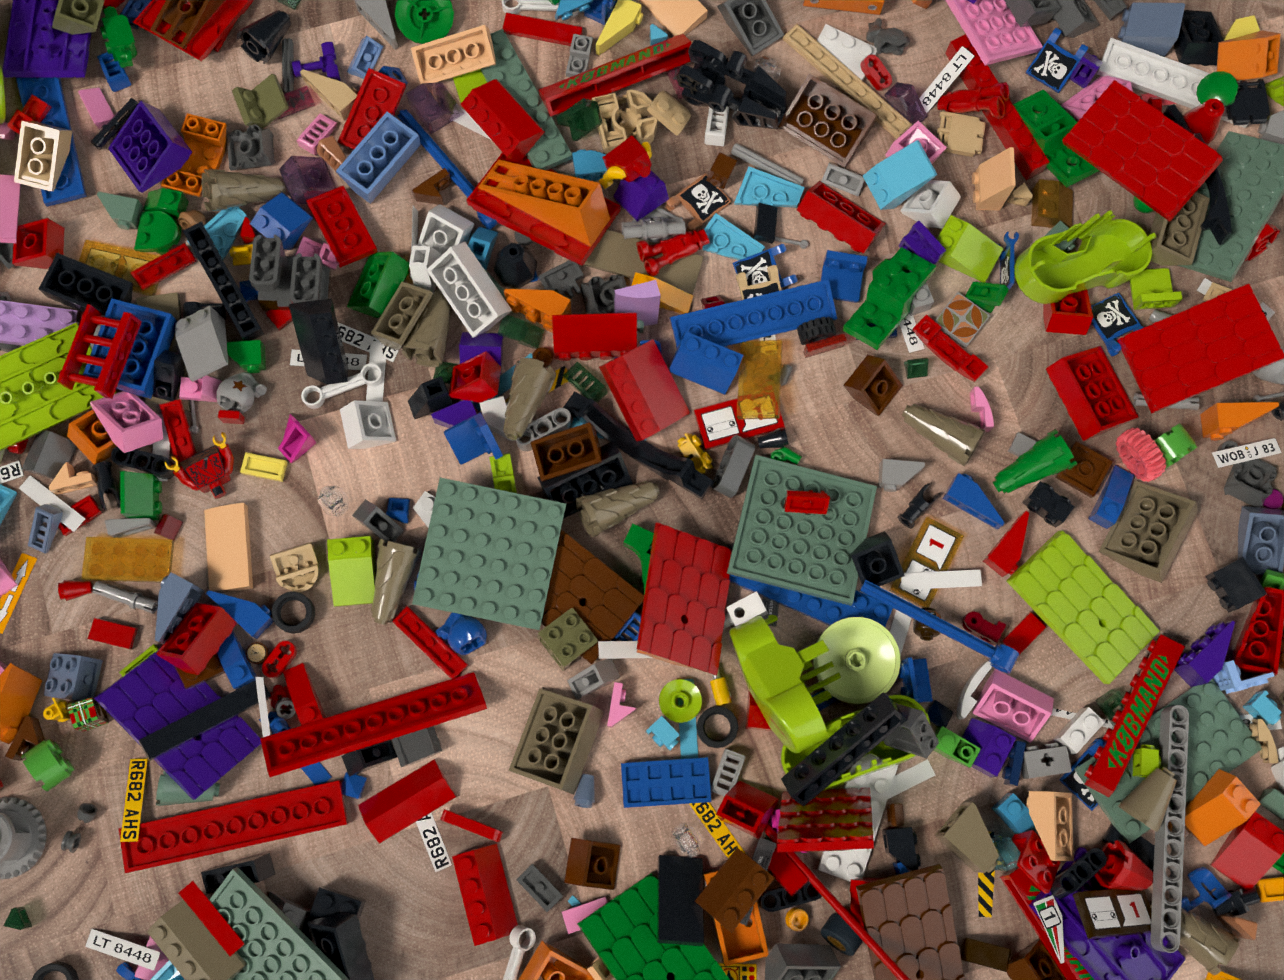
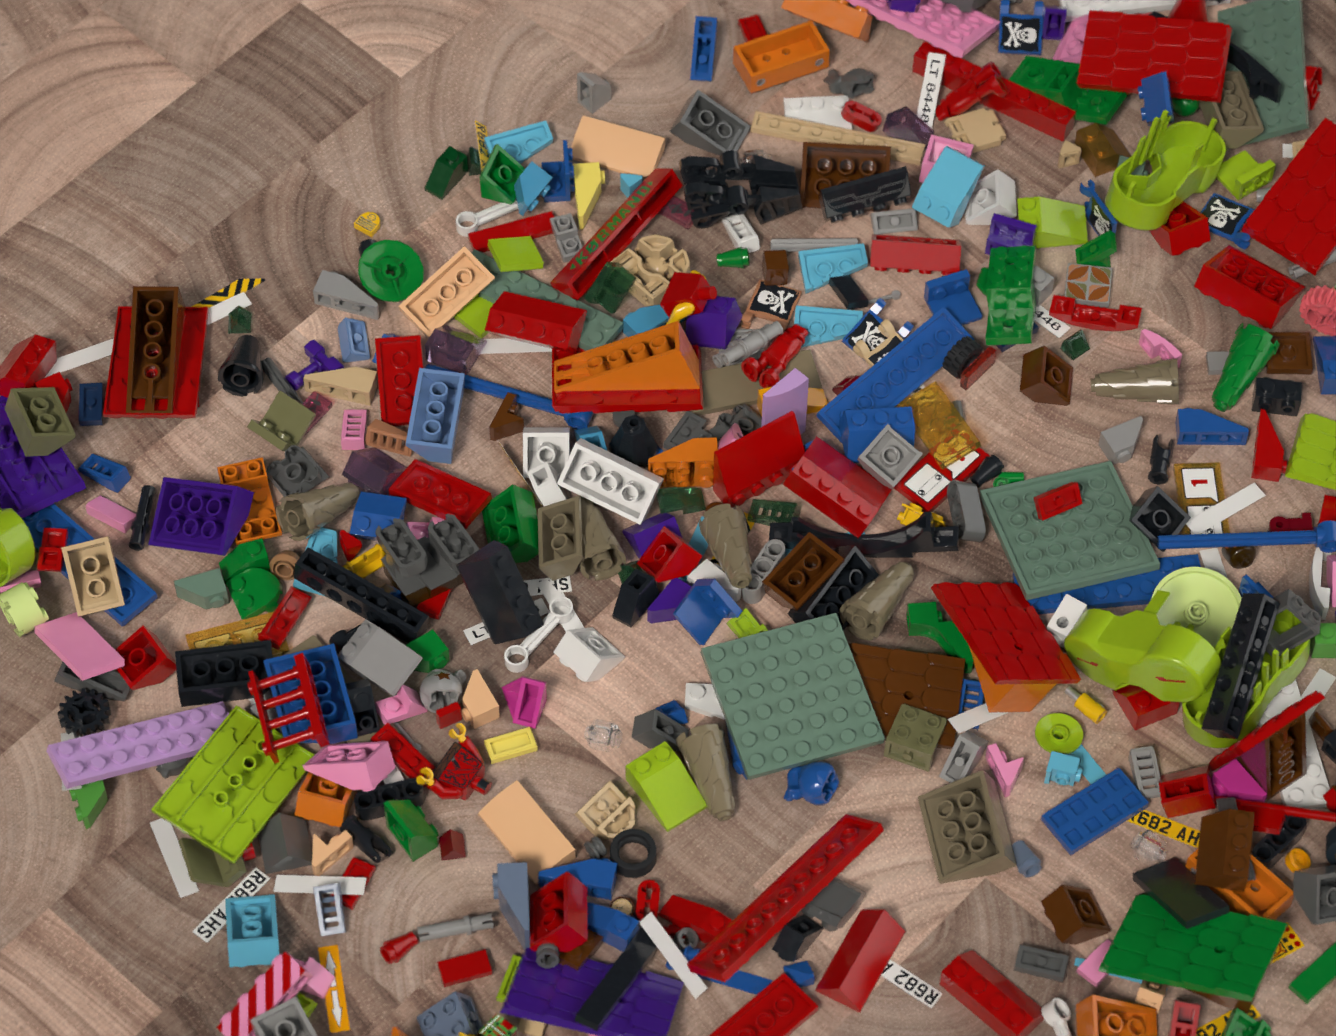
camera: 25 degrees left, 20 degrees down
clear yellow plate [82,537,174,583] -> none
green hinge [100,6,138,68] -> none
light grey slope [105,518,157,539] -> none
red tile [392,606,469,679] -> none
red beam [440,809,504,843] -> none
tan slope [646,91,690,136] -> none
black tyre [696,706,739,748] -> none
light nougat slope [972,147,1016,211] -> none
none -> light nougat slope [461,669,500,729]
none -> lime tile [488,236,544,272]
none -> dark grey bush [536,943,559,968]
none -> dark grey bush [584,836,607,860]
none -> green cone [717,246,750,268]
none -> bright pink slope [717,423,743,449]
none -> black slope [818,166,911,224]
none -> light grey slope [857,424,923,489]
none -> blue slope [1138,71,1174,126]

